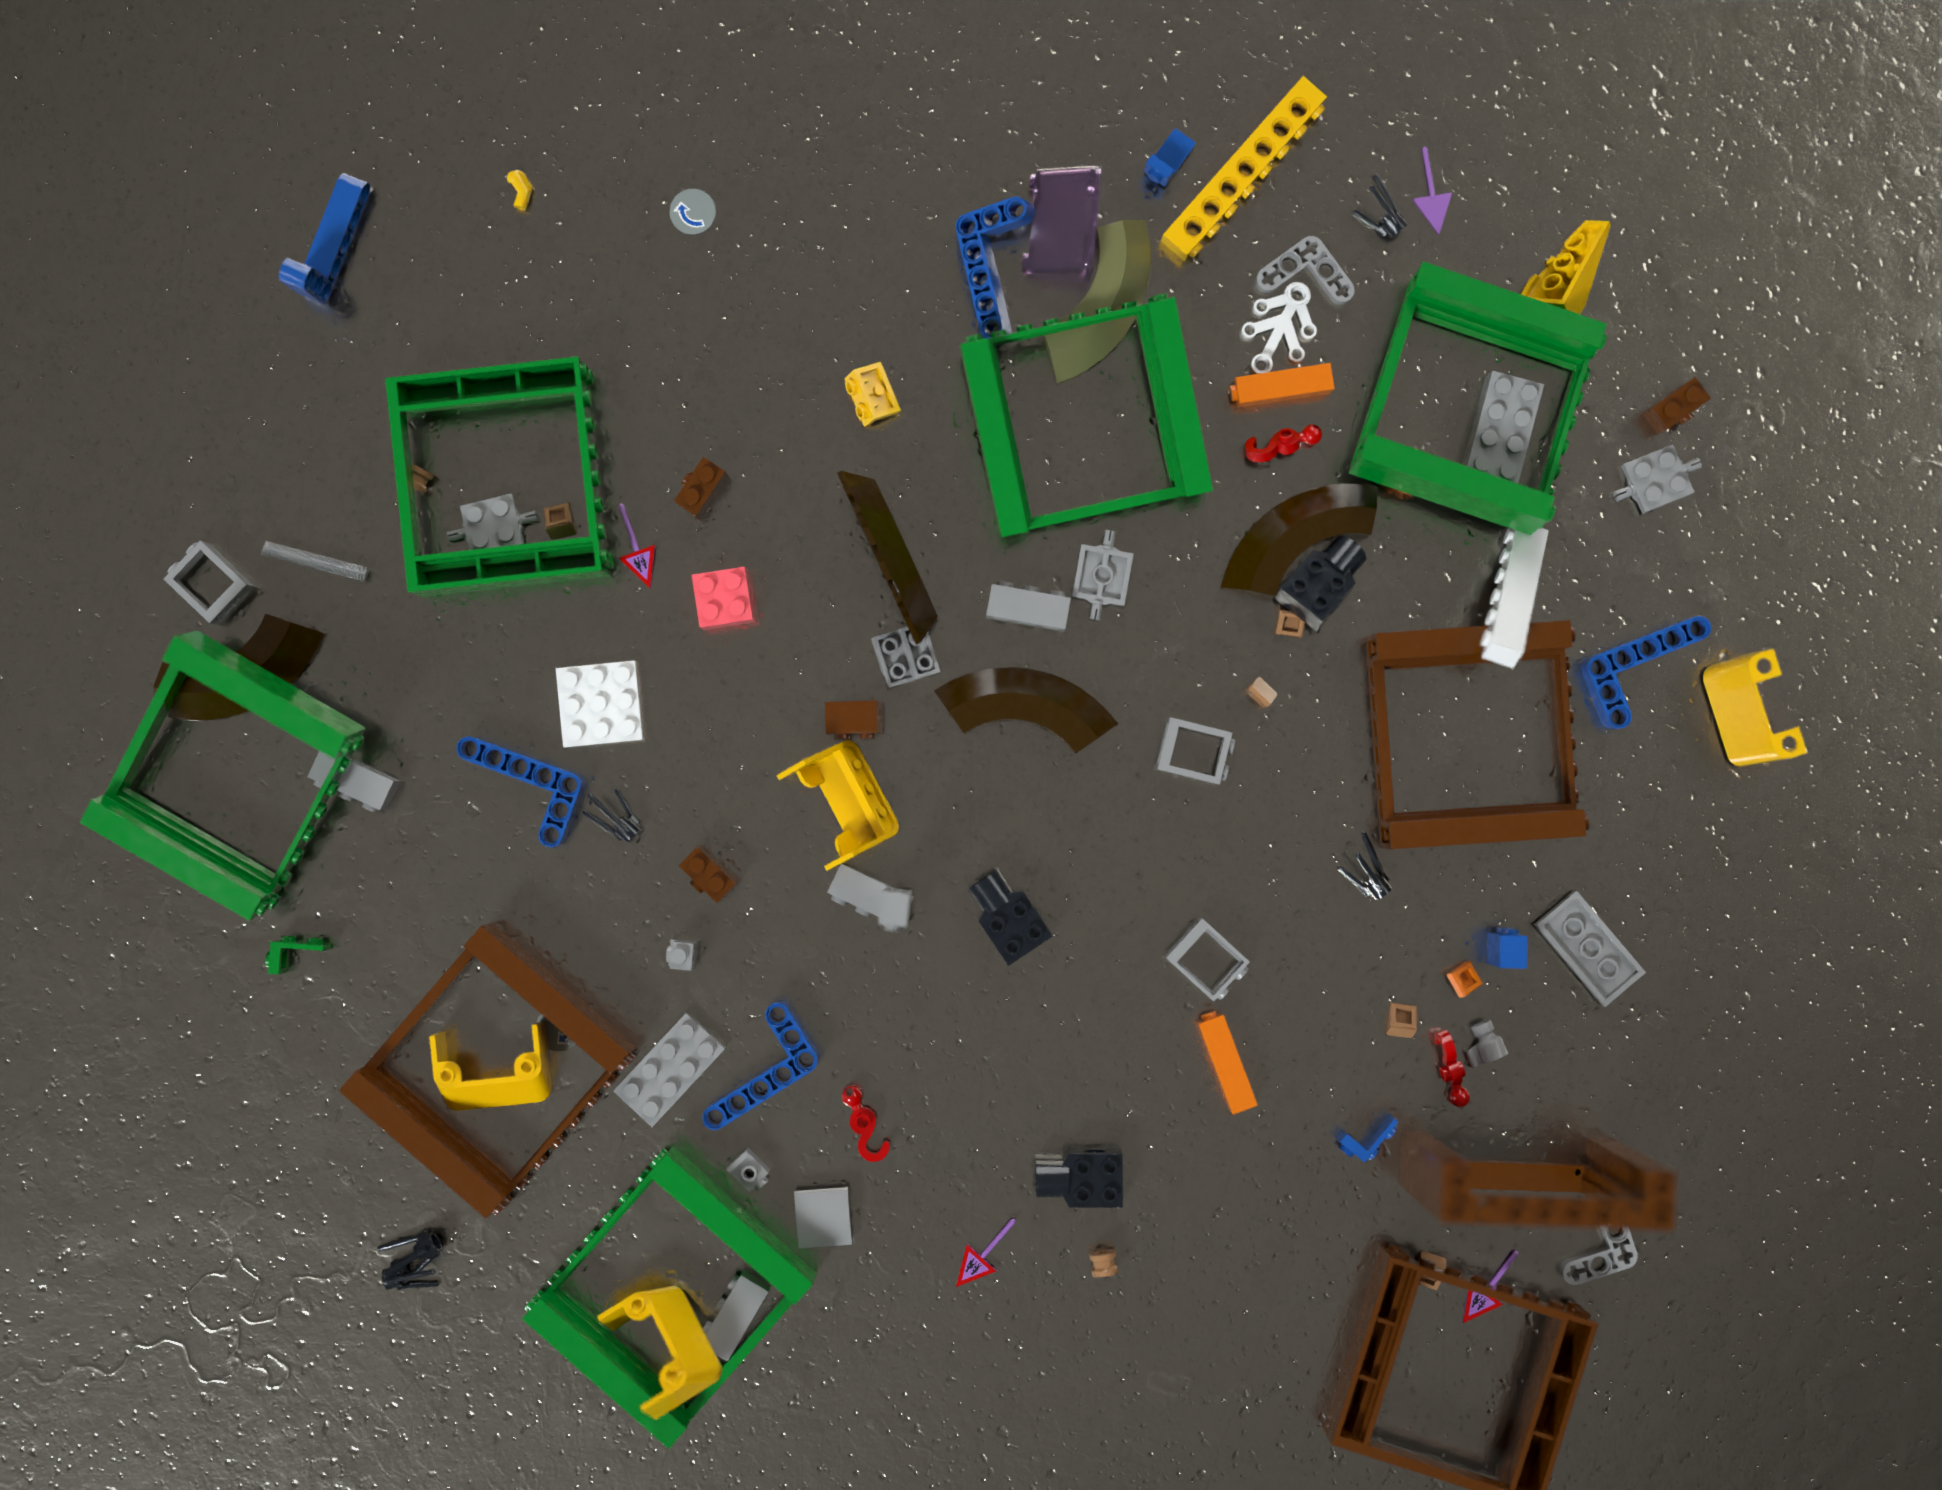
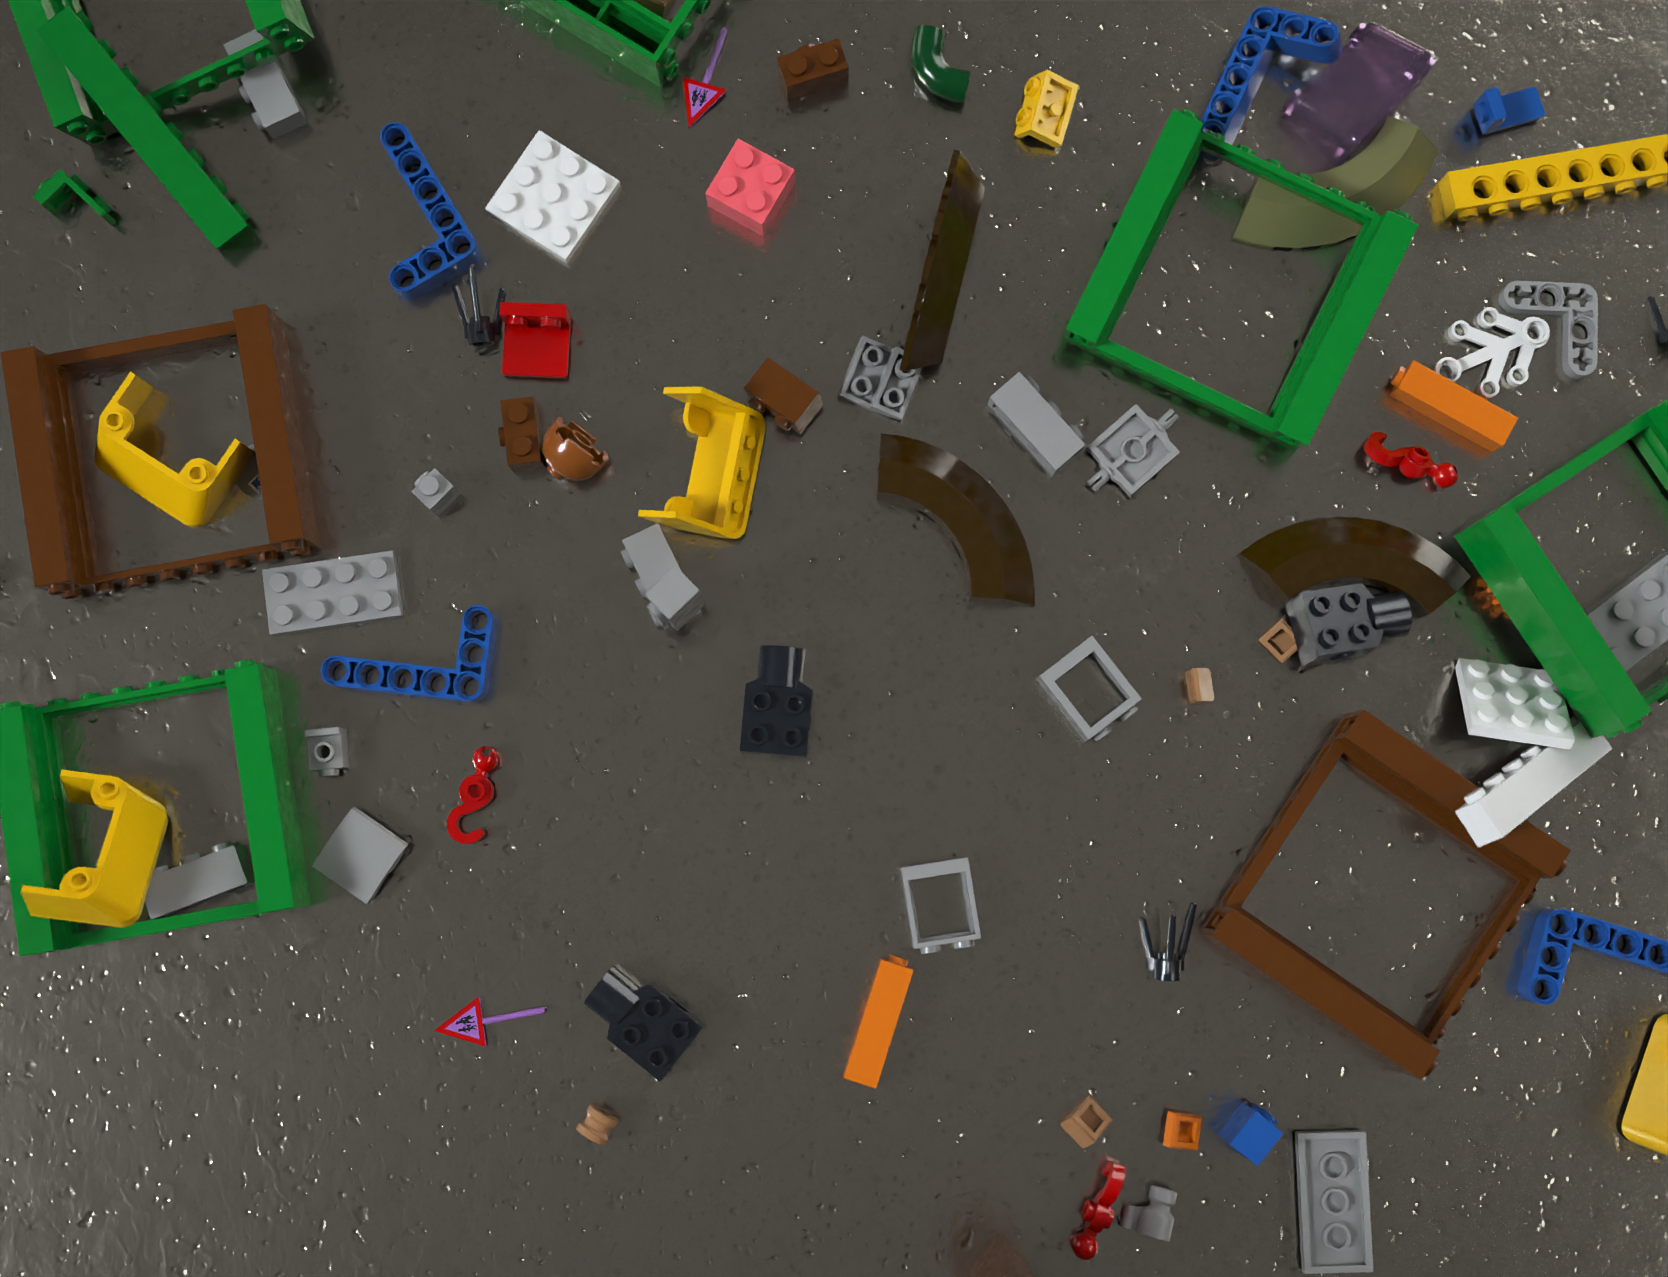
camera: 35 degrees right, 5 degrees down
blue bracket [1336,1115,1399,1163] -> none
none -> green brick [36,6,250,251]
none -> red bracket [499,302,571,379]
none -> dark orange cylinder [541,417,609,481]
none -> dark green cylinder [911,25,971,104]
none -> white plate [1455,658,1575,750]

